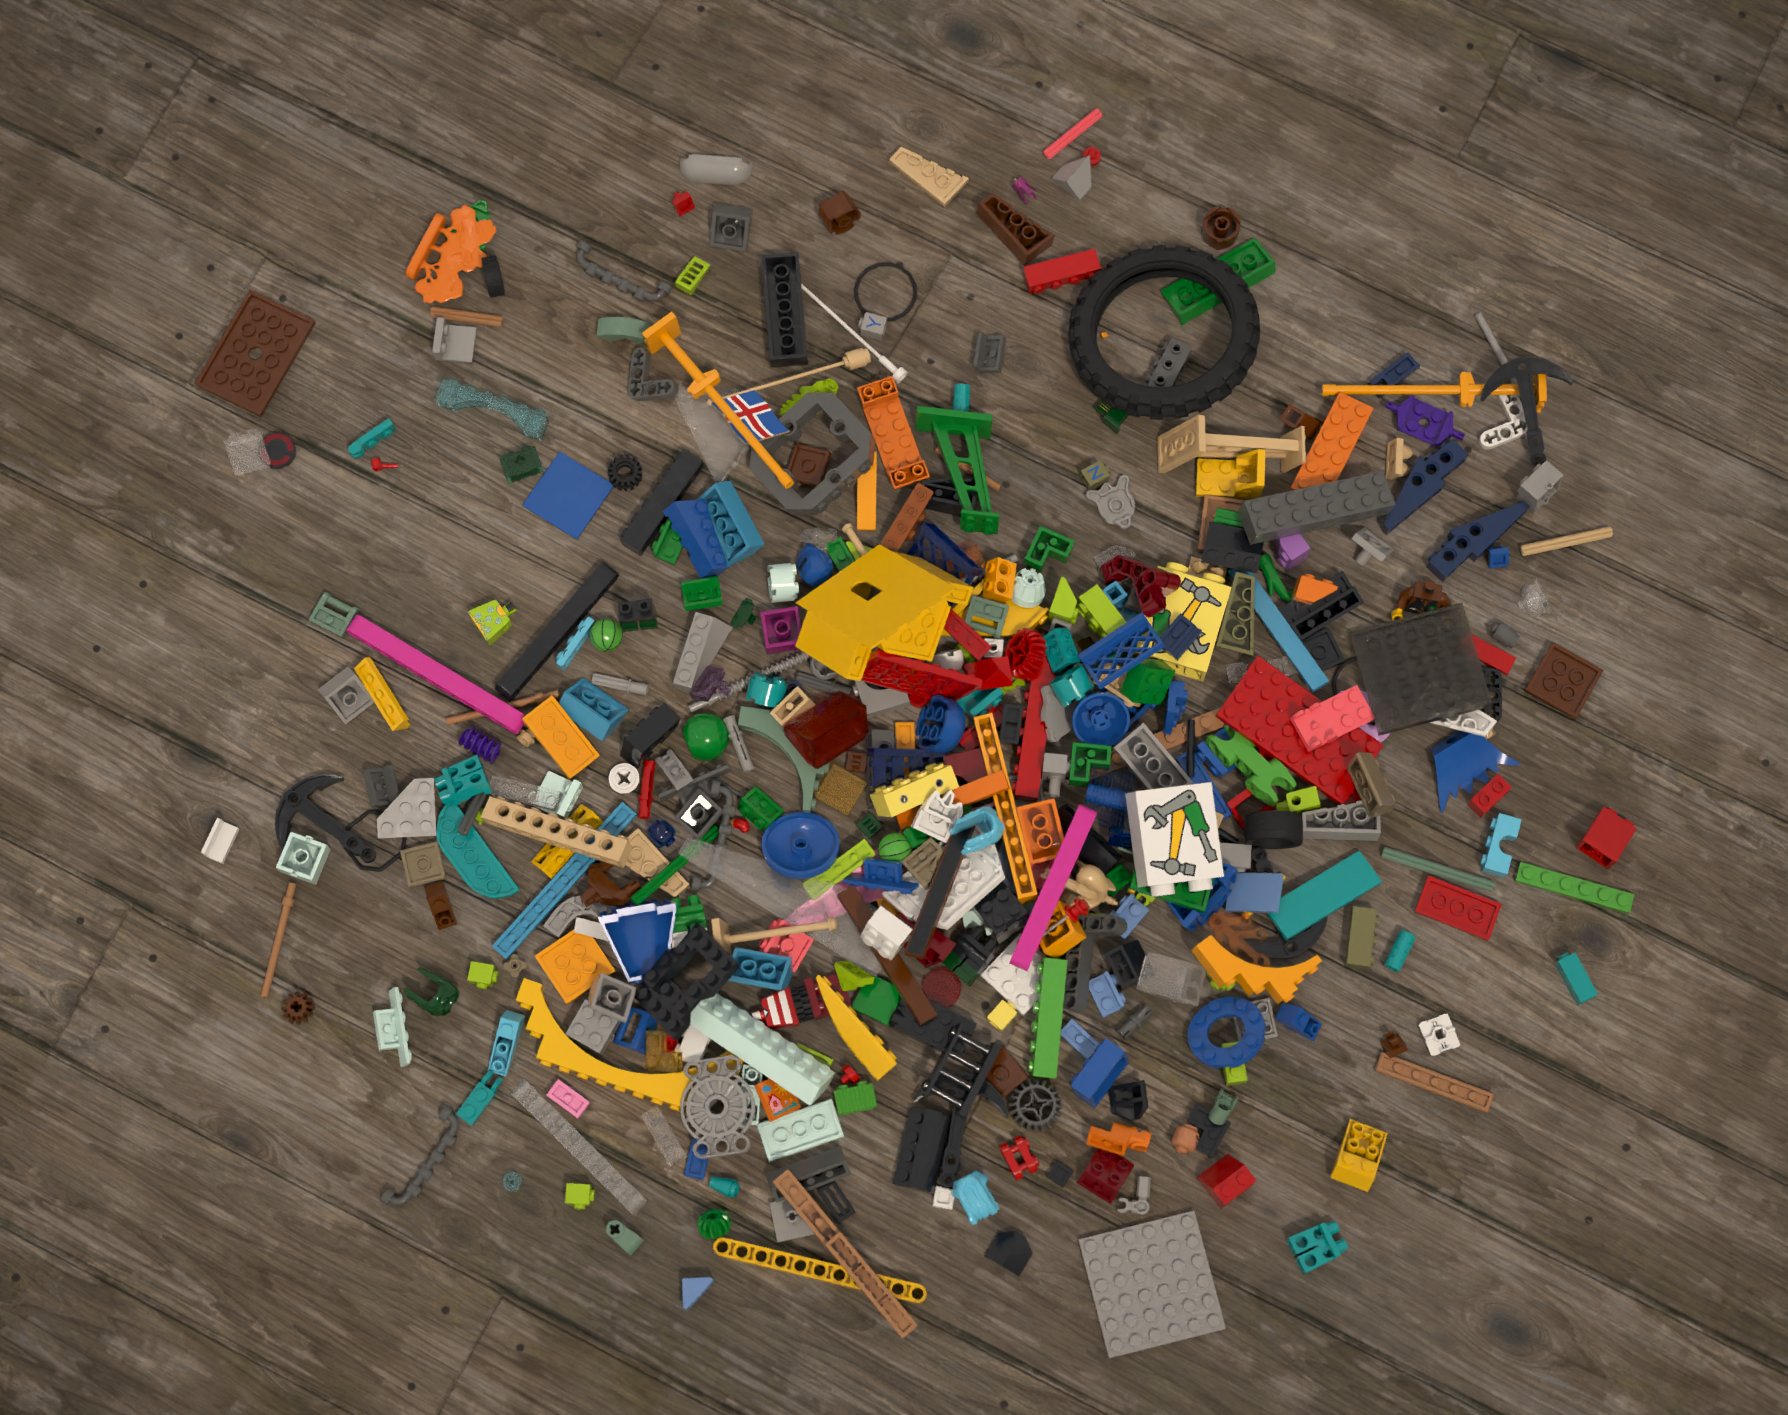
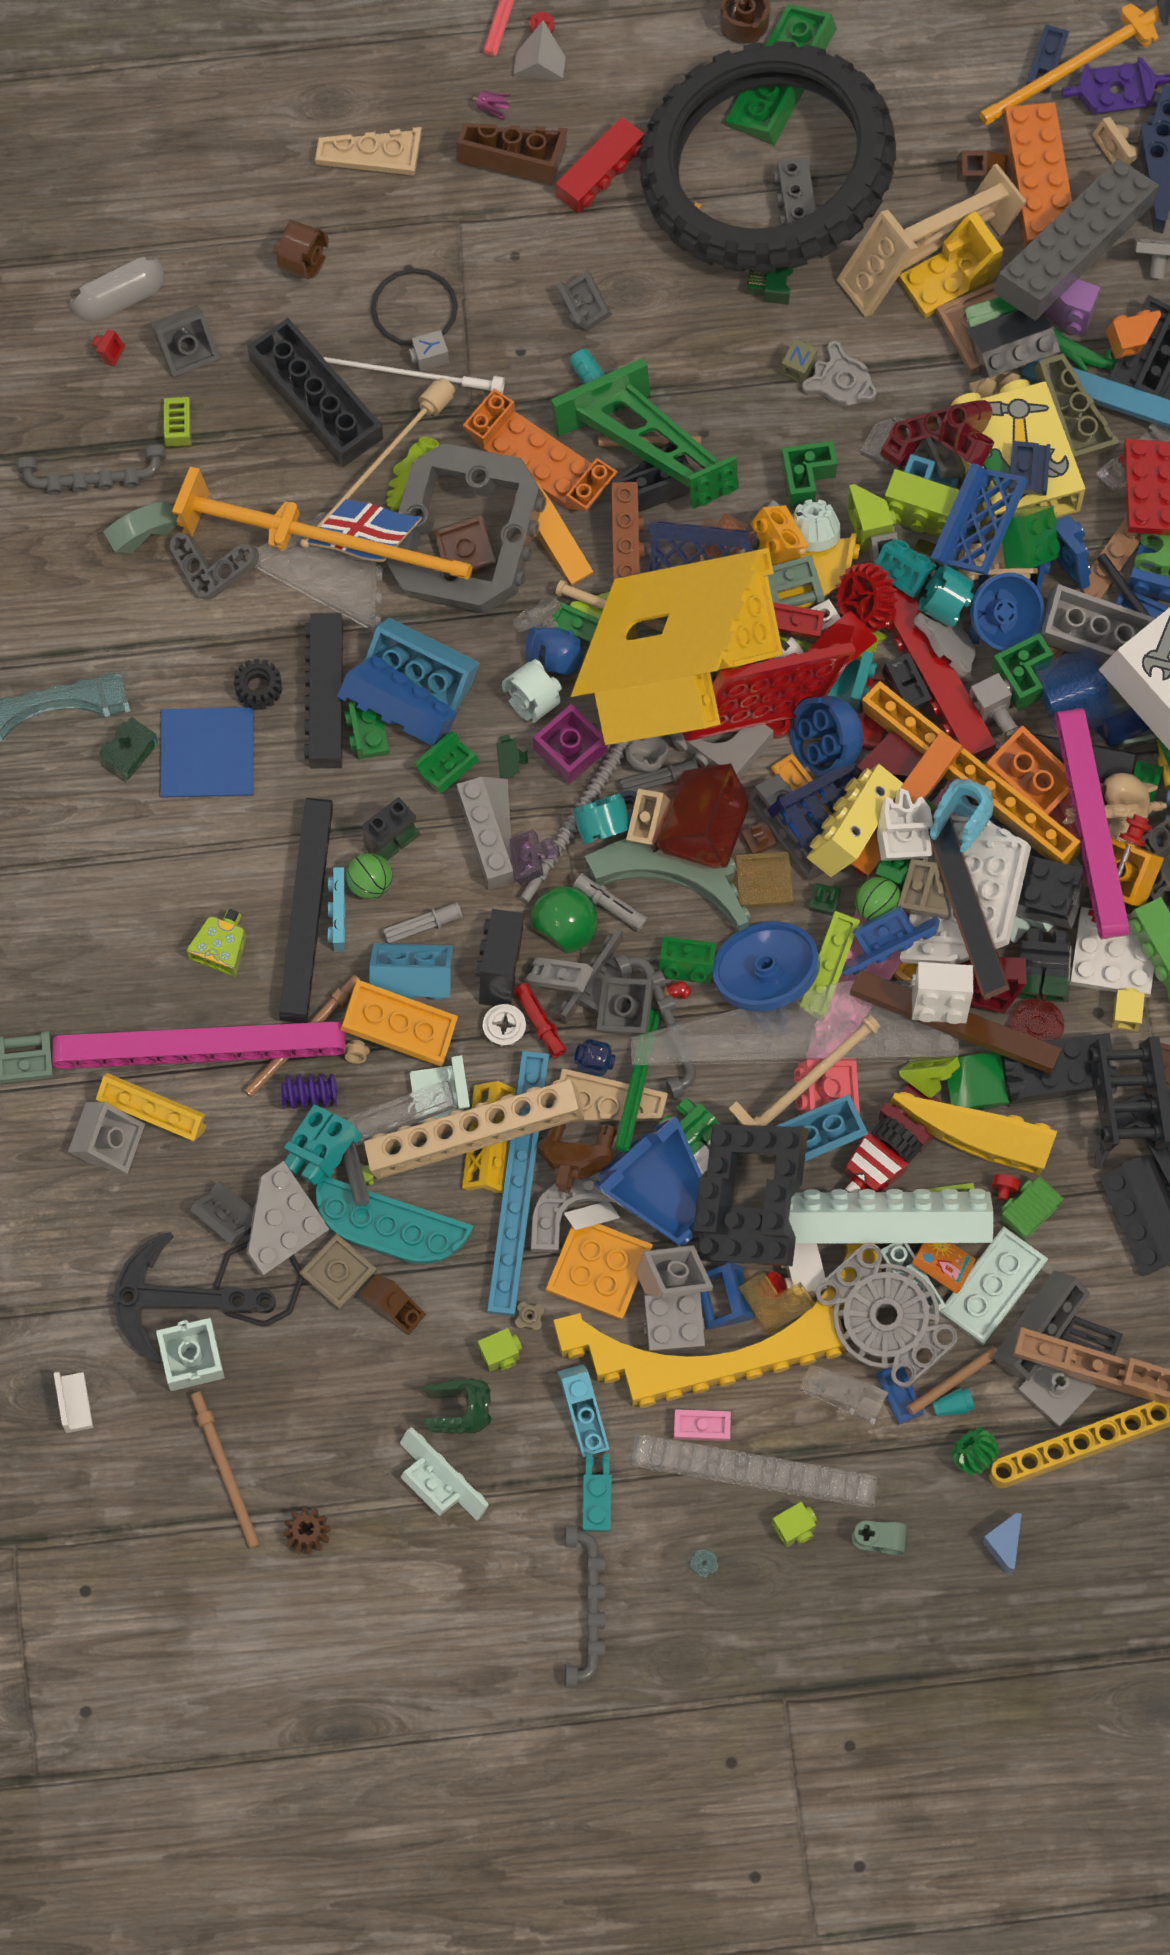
camera: 35 degrees left, 5 degrees down
none -> medium nougat bar [907,1346,998,1415]

